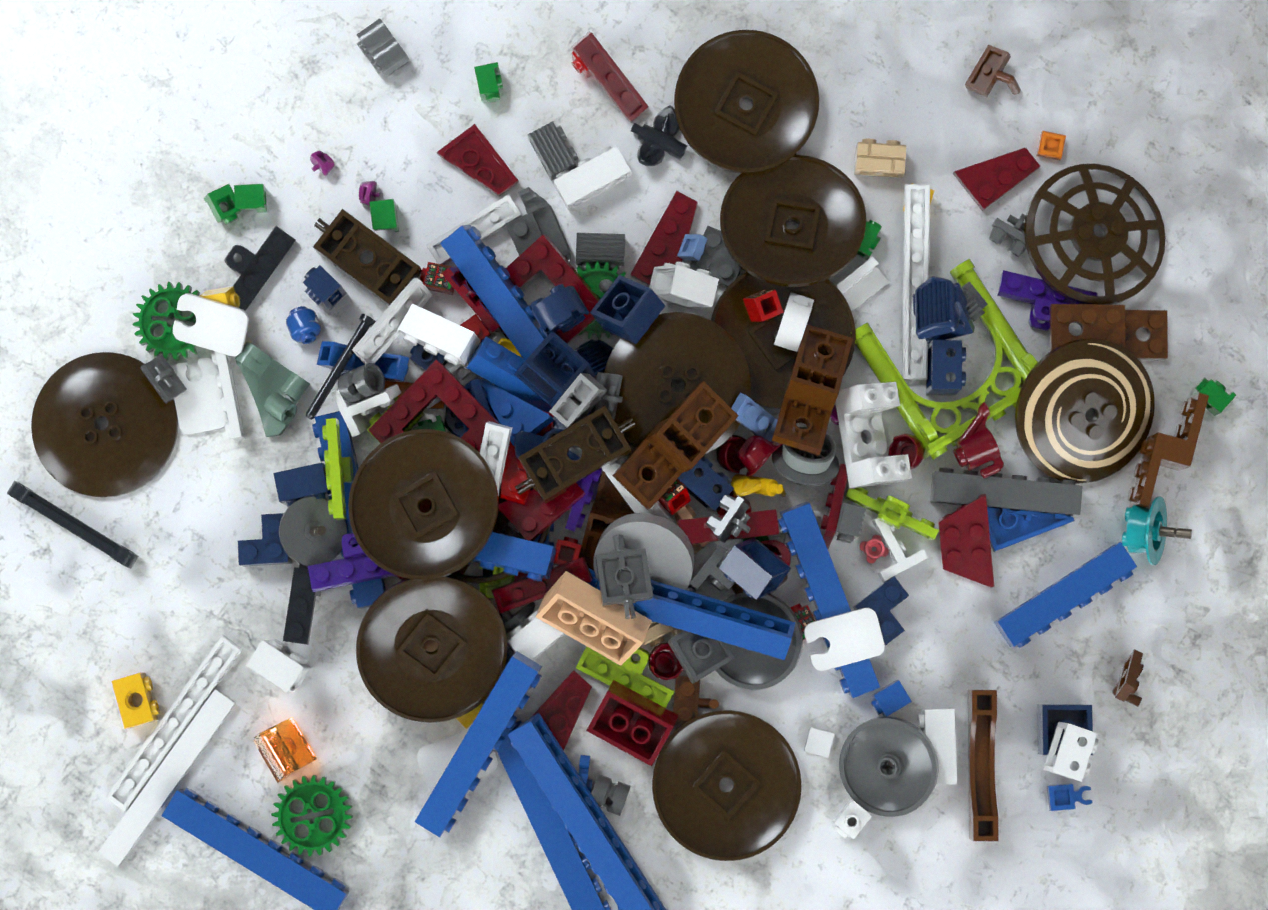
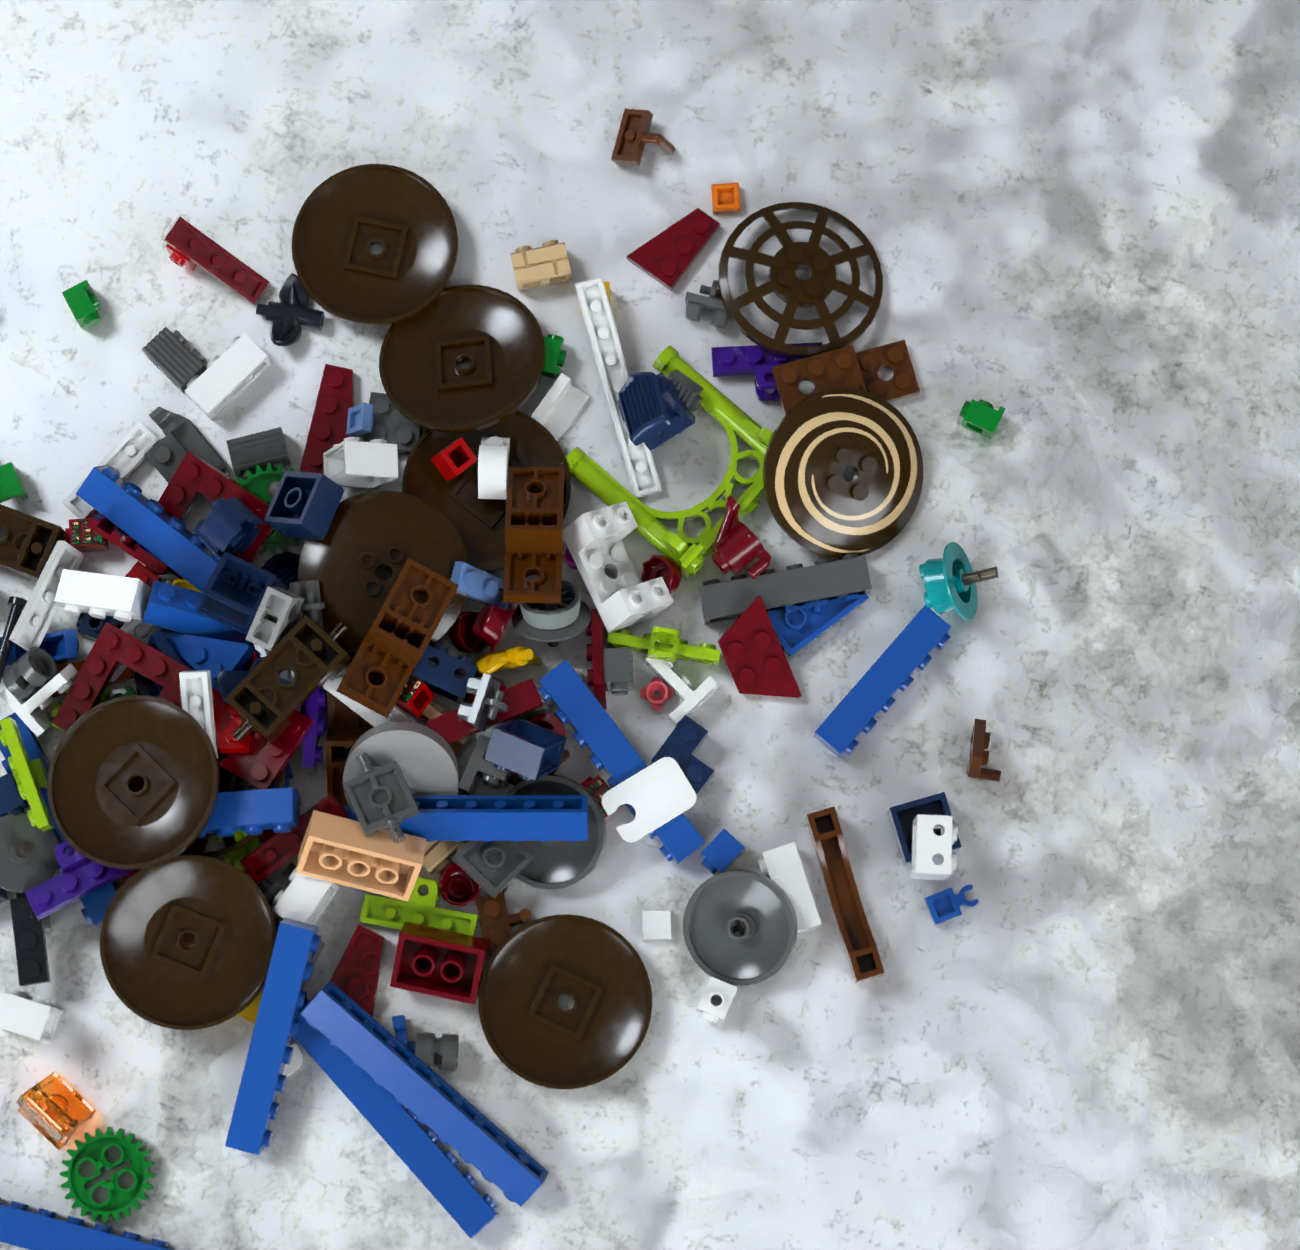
camera: 15 degrees left, 5 degrees down
dark red wing [436,124,519,197] -> none
red brick [553,536,582,566] -> none
dark blue piece [926,340,966,396] -> none
reddish brown bracket [1128,393,1209,508] -> none

